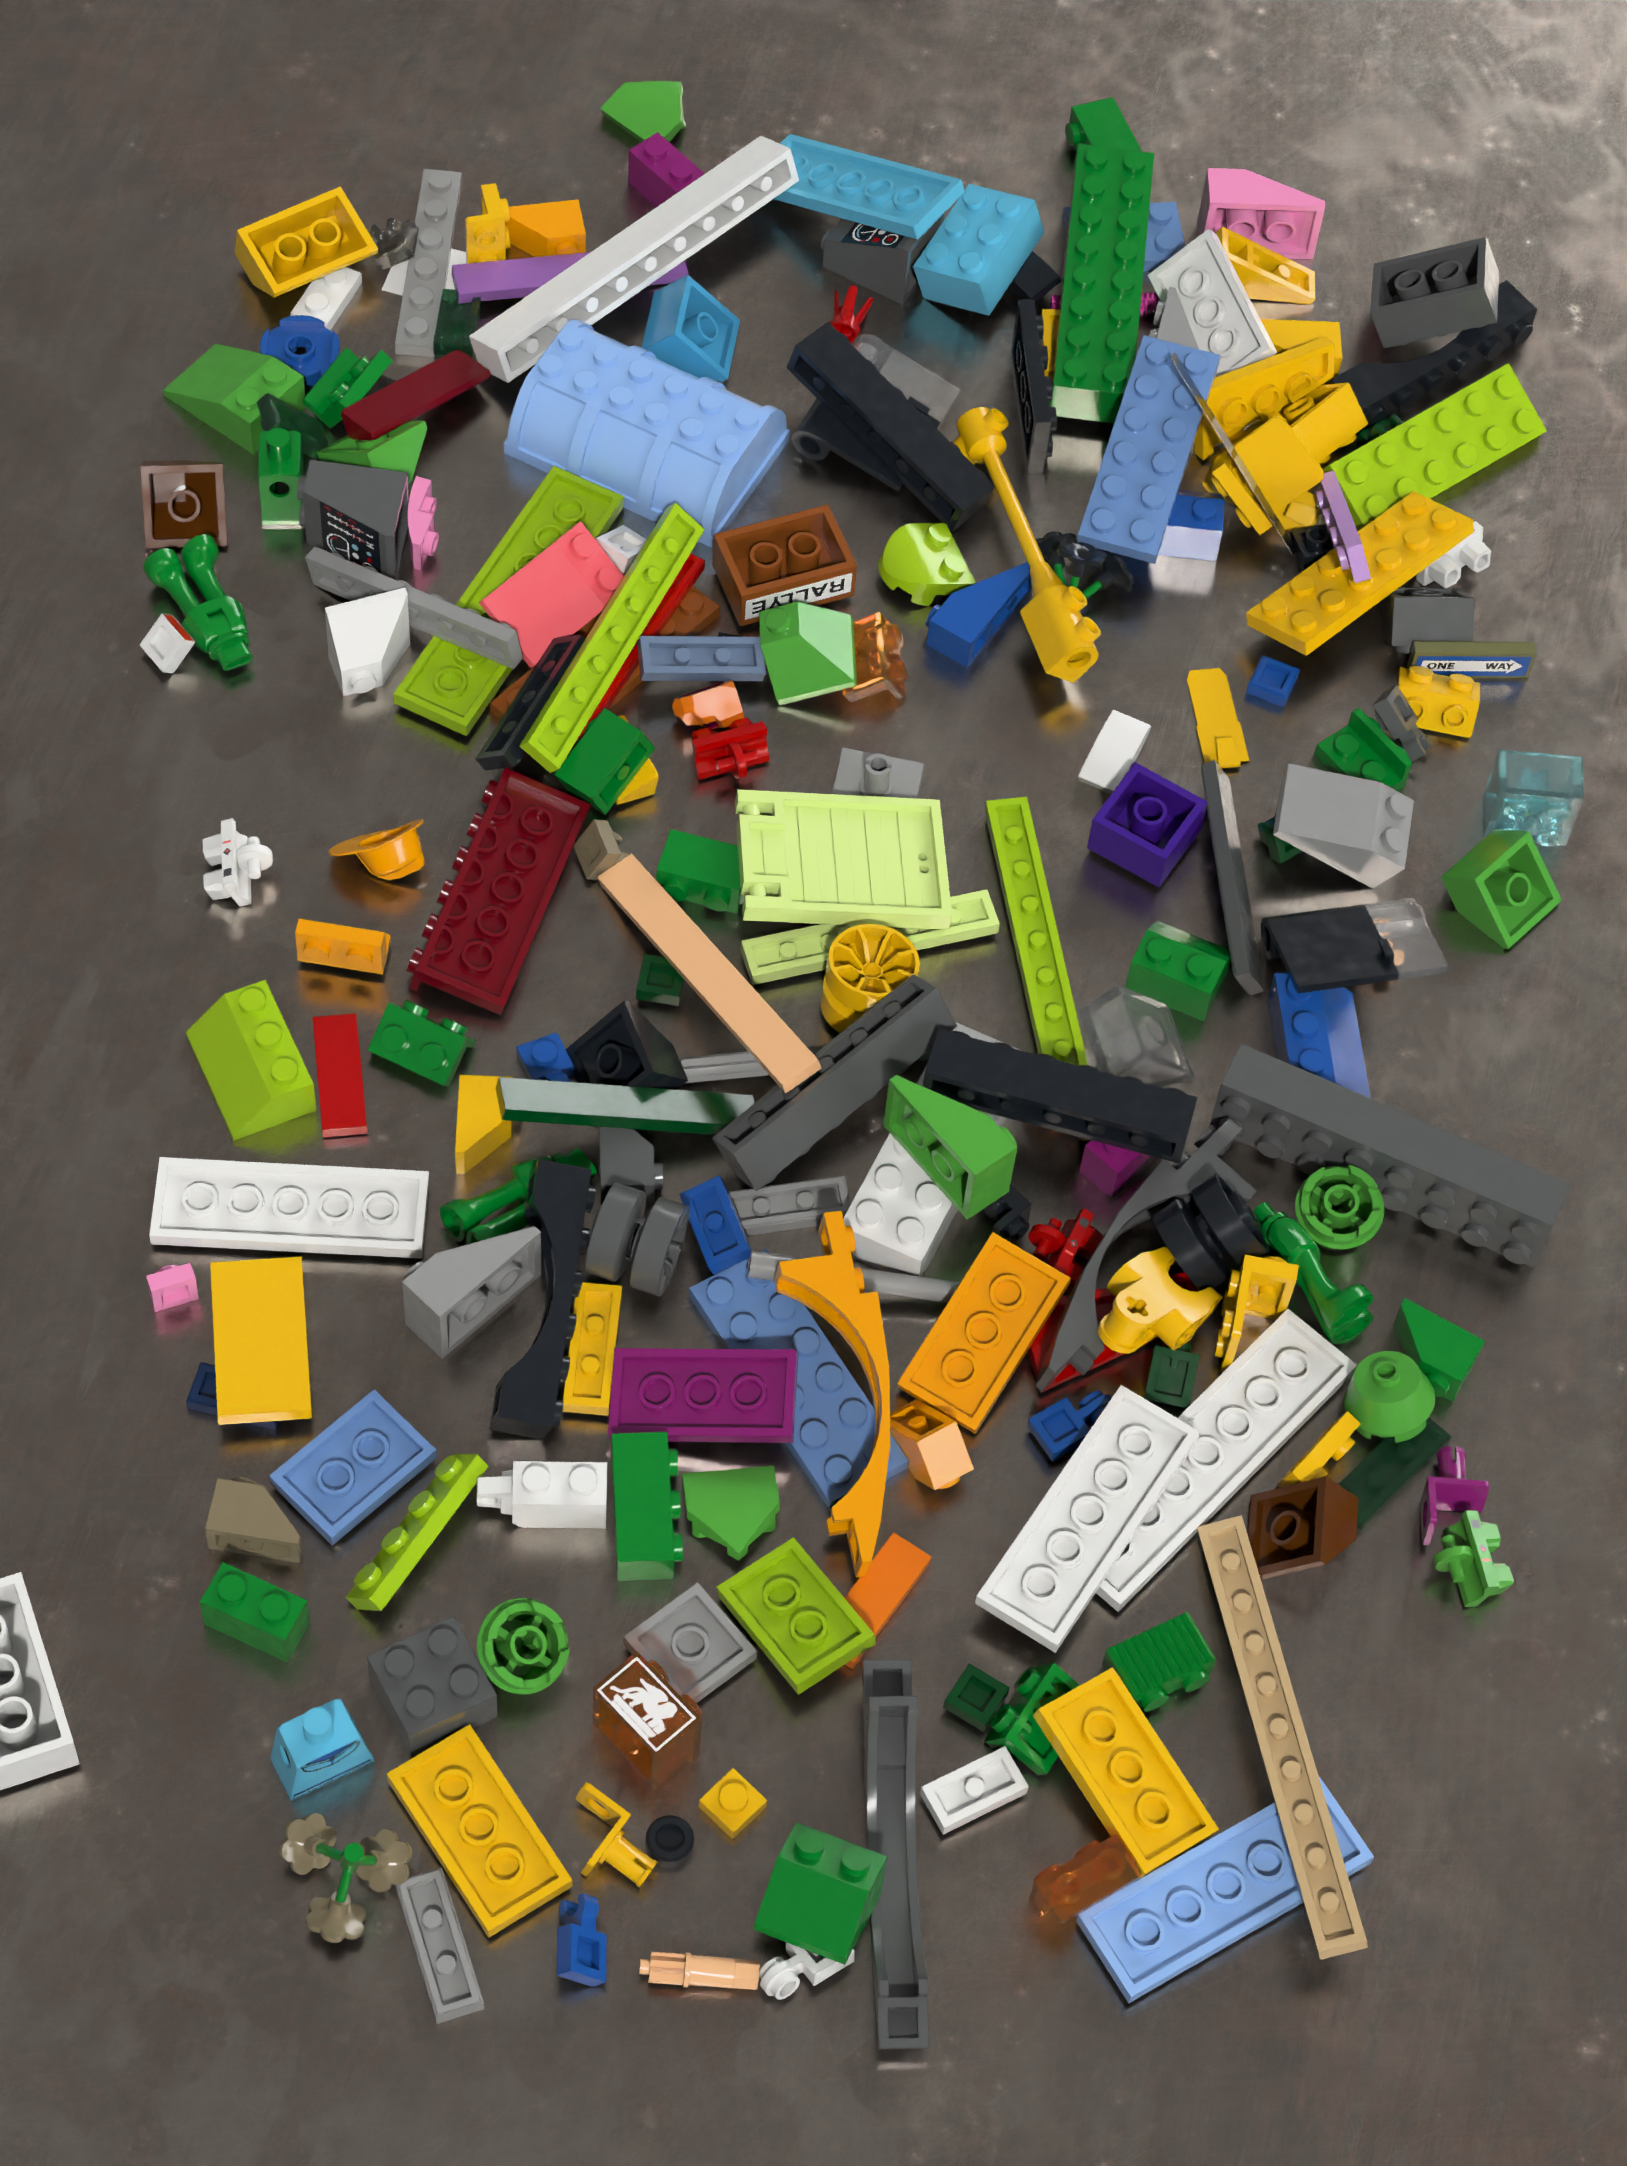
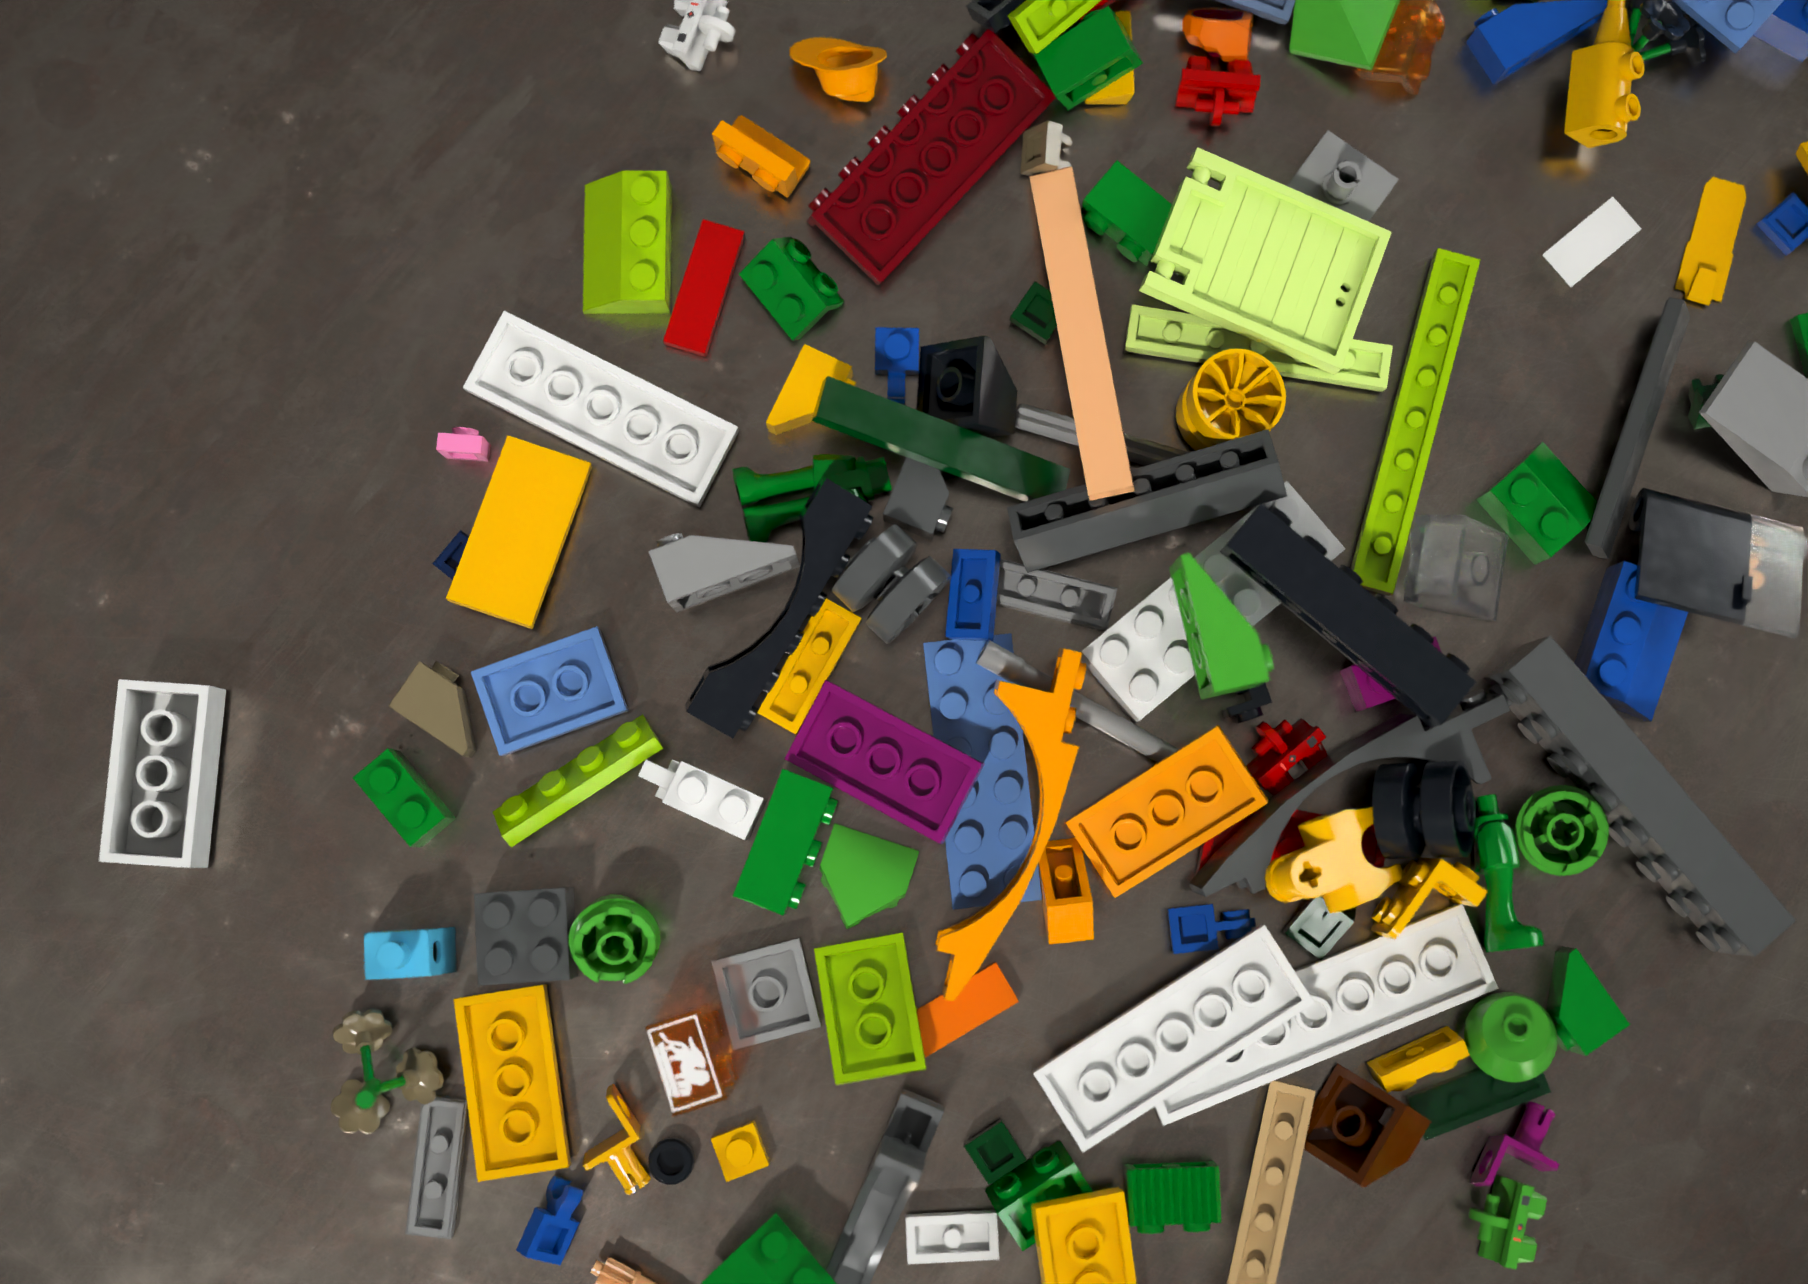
camera: 30 degrees right, 25 degrees up
dark purple brick [1087,762,1208,887] -> none

